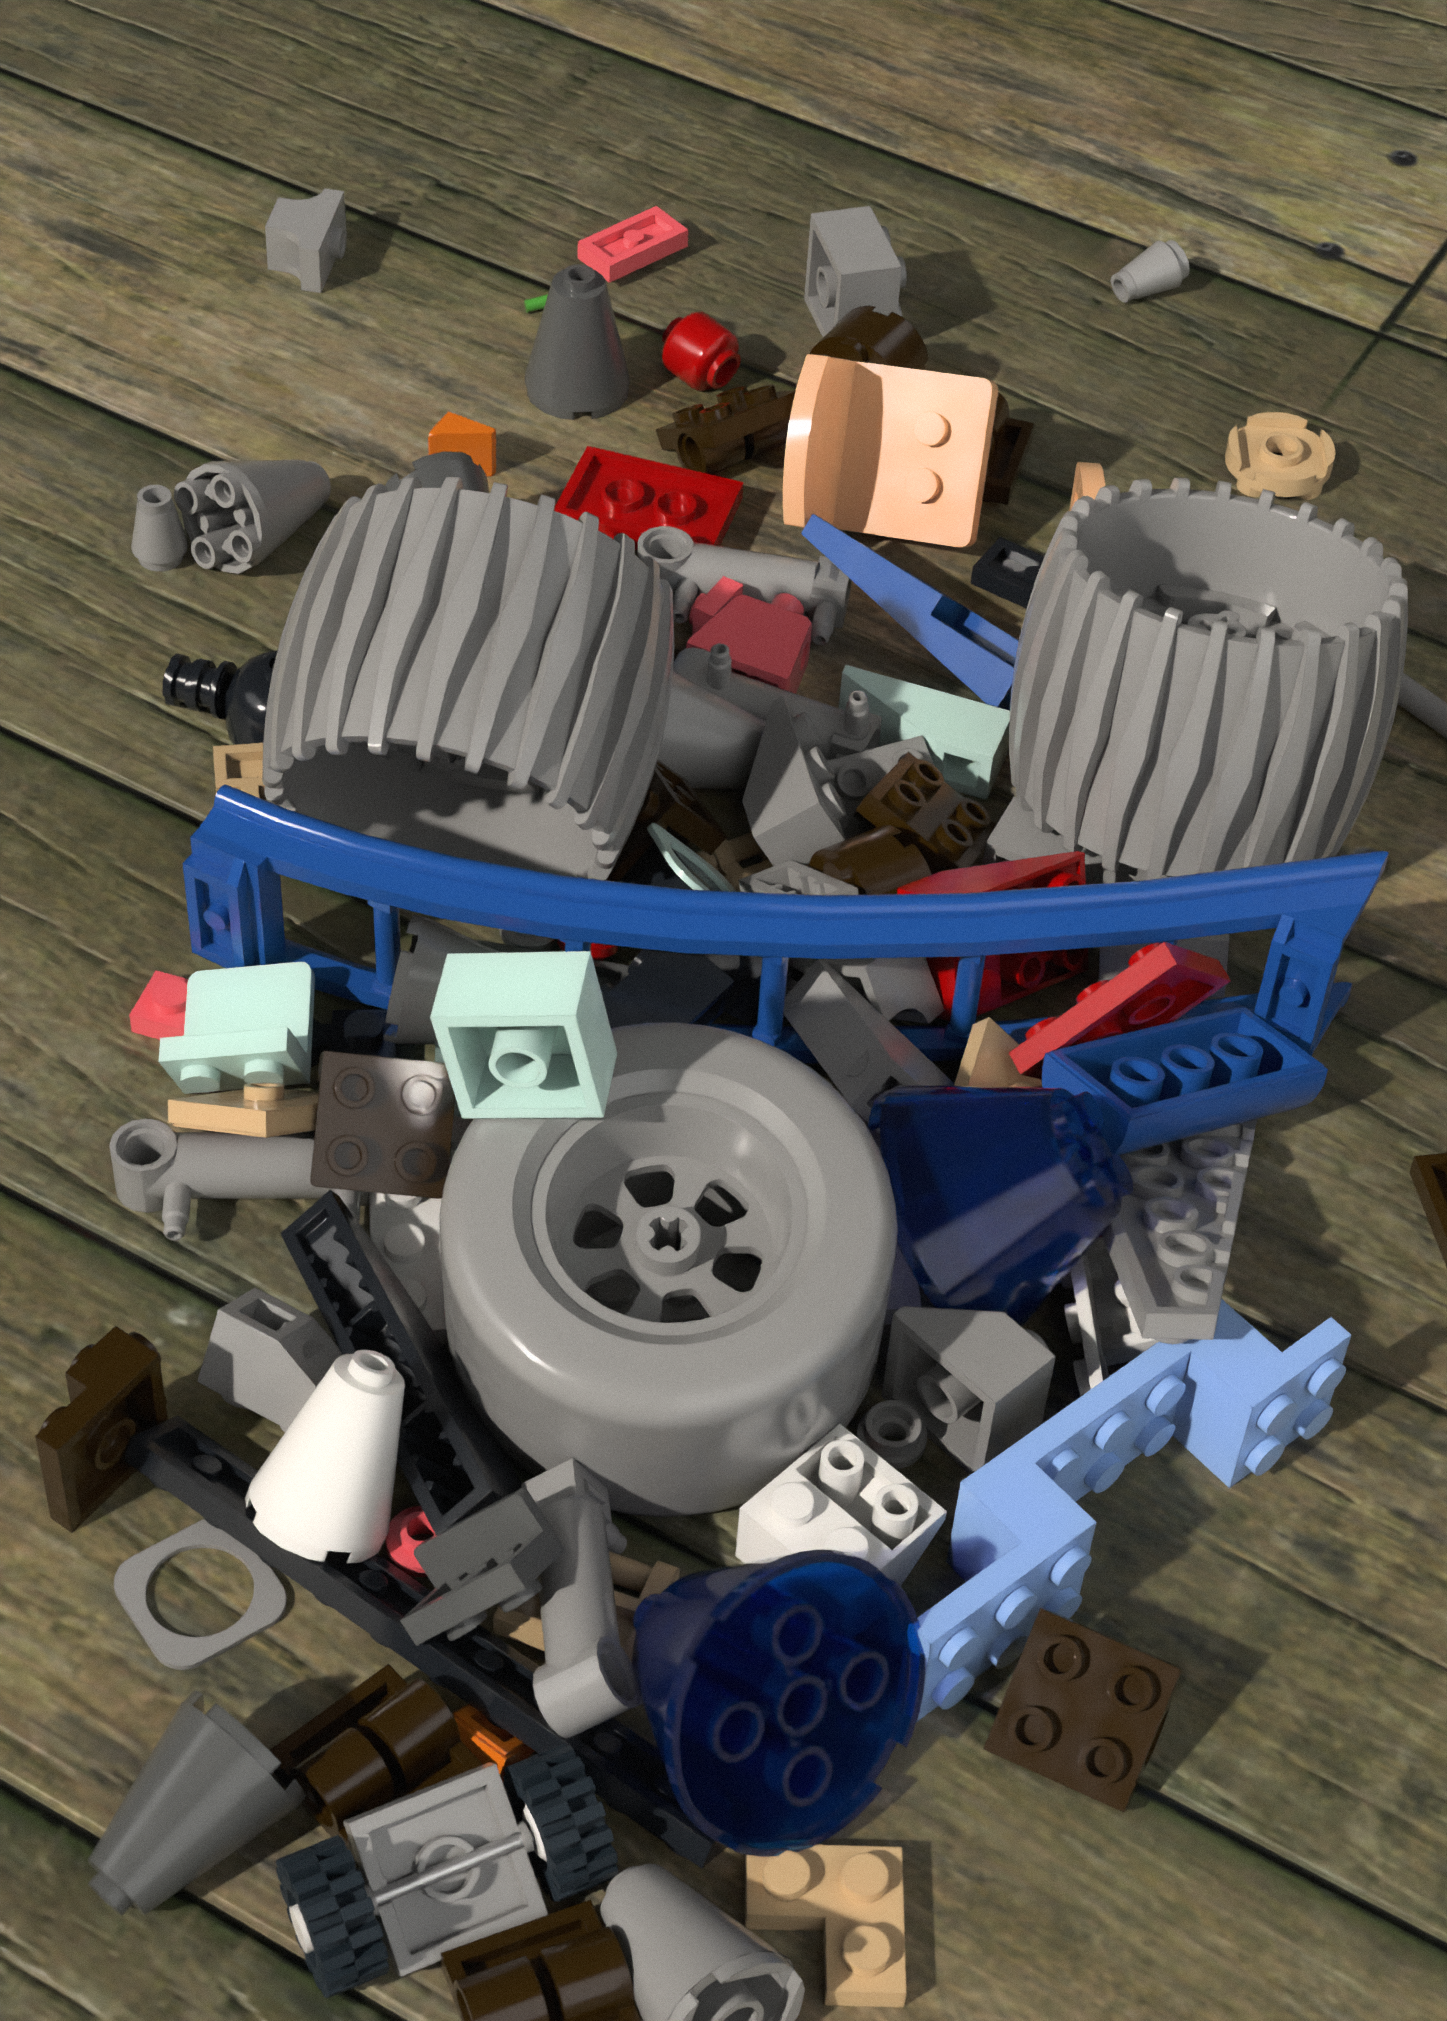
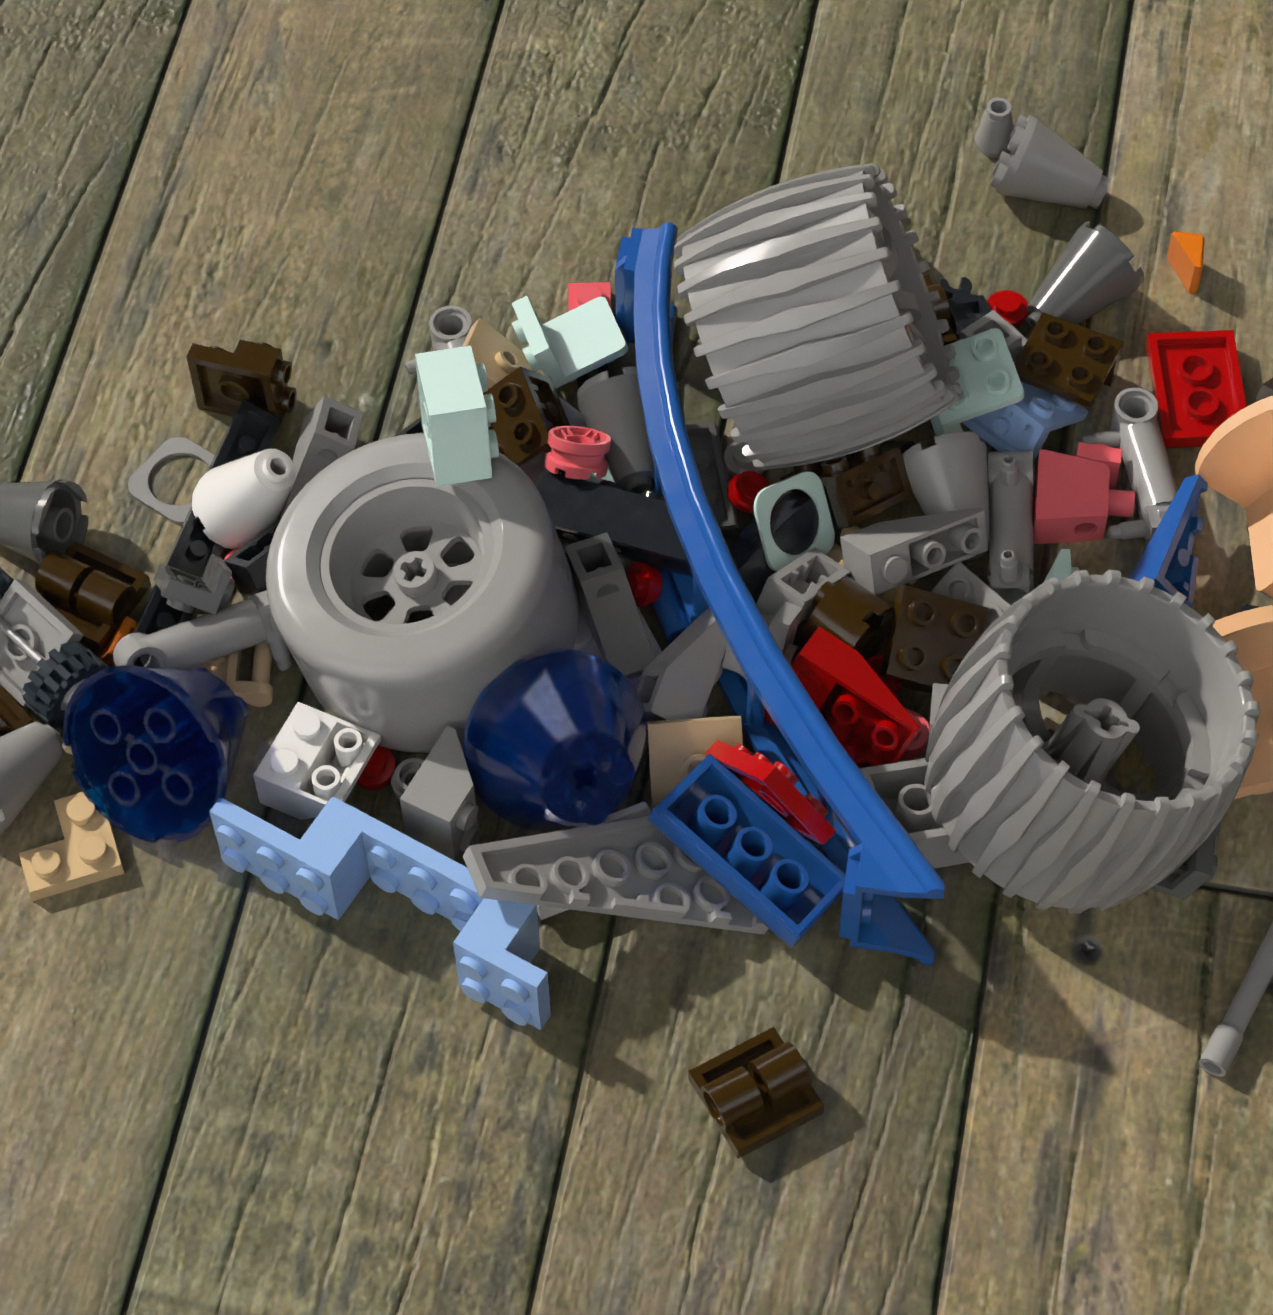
camera: 75 degrees right, 10 degrees up
dark brown plate [983,1608,1184,1812] -> none

